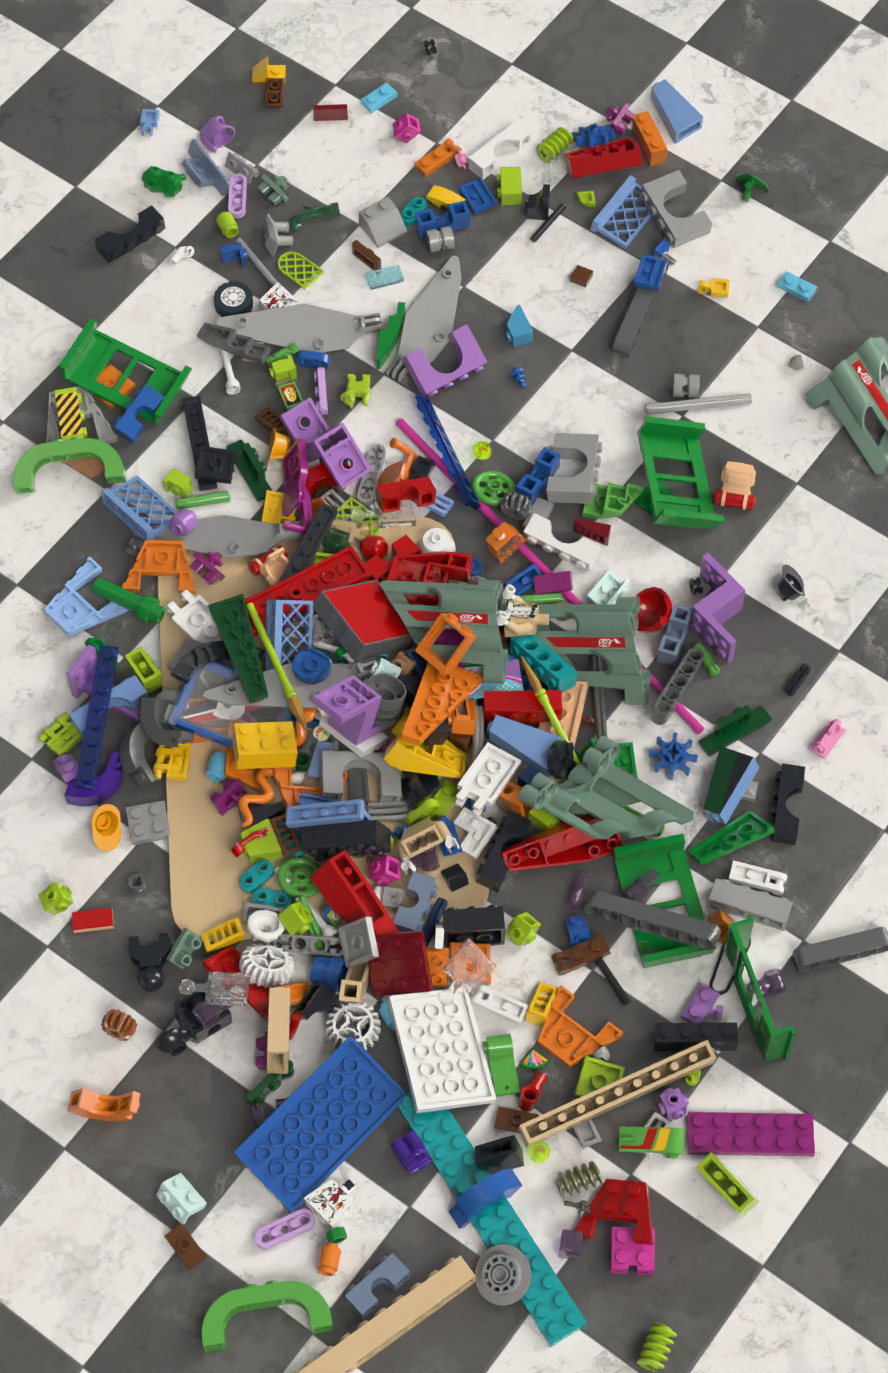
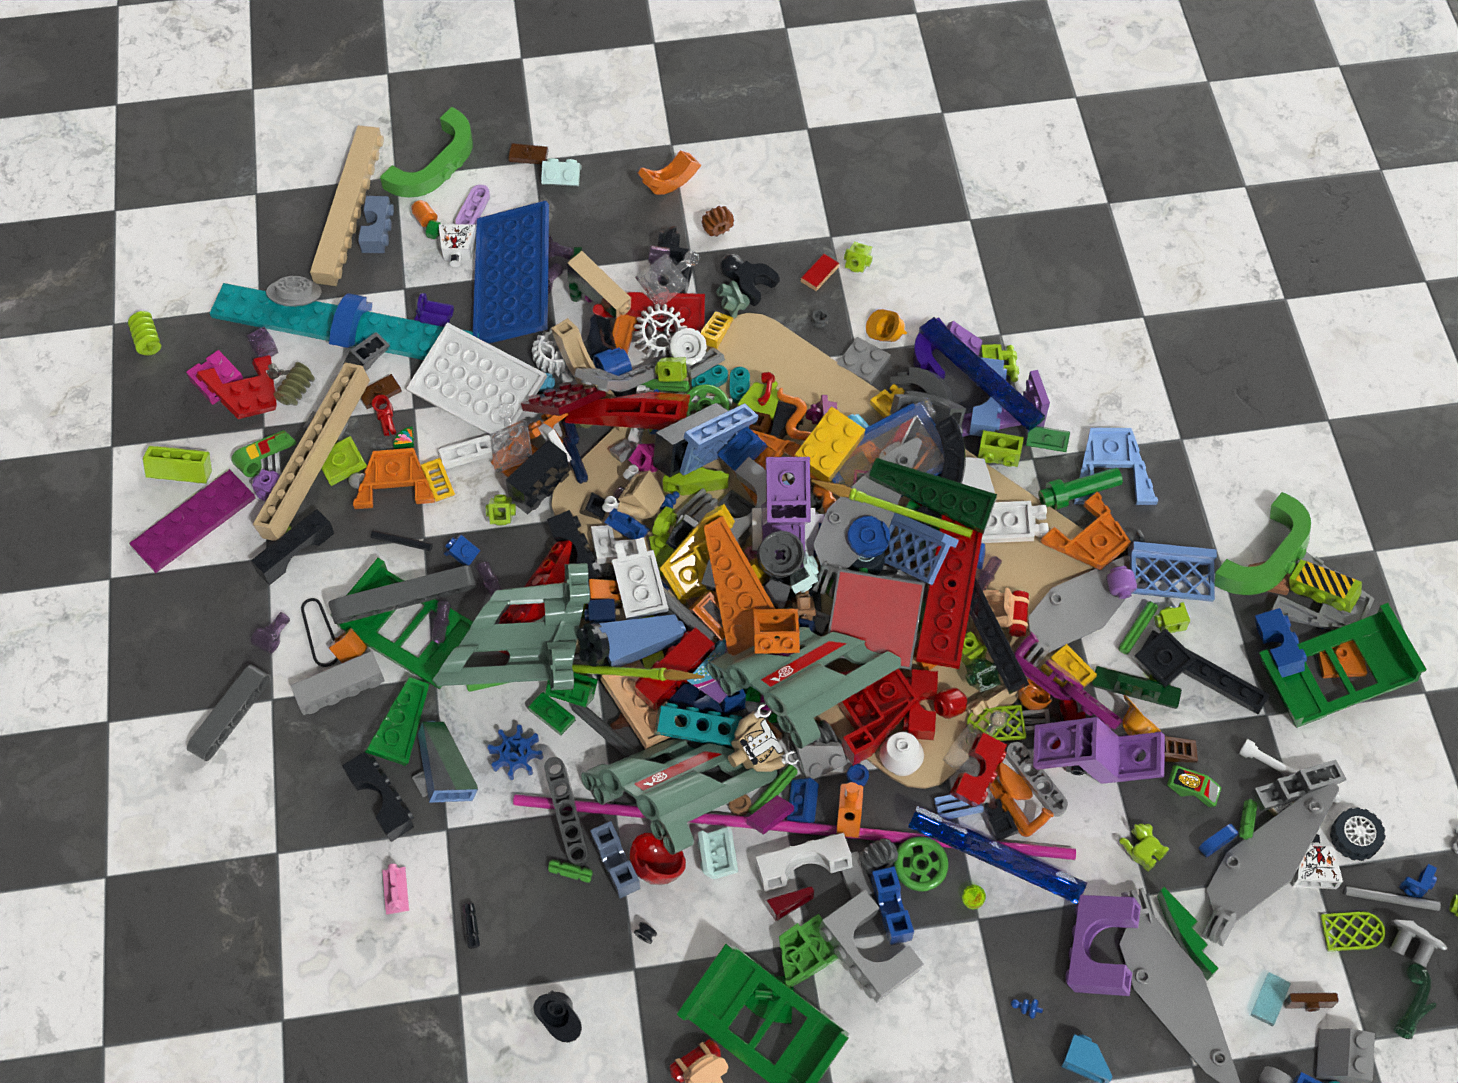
camera: 135 degrees right, 0 degrees up
magenta hips [190,551,225,585] -> none
lime brick [268,354,297,382] -> none
lavender plate [314,367,328,415] -> none
sand blue arch [393,871,438,932] -> none
bright green door [482,1034,520,1097] -> none
reddish brown plate [551,934,611,976] -> none
medium lavender plate [681,983,724,1023] -> none
medium lavender bracket [690,552,746,664] -> none
dark green bracket [698,705,772,757] -> none
green piece [724,914,796,1061] -> none
white plate [729,860,787,896] -> none

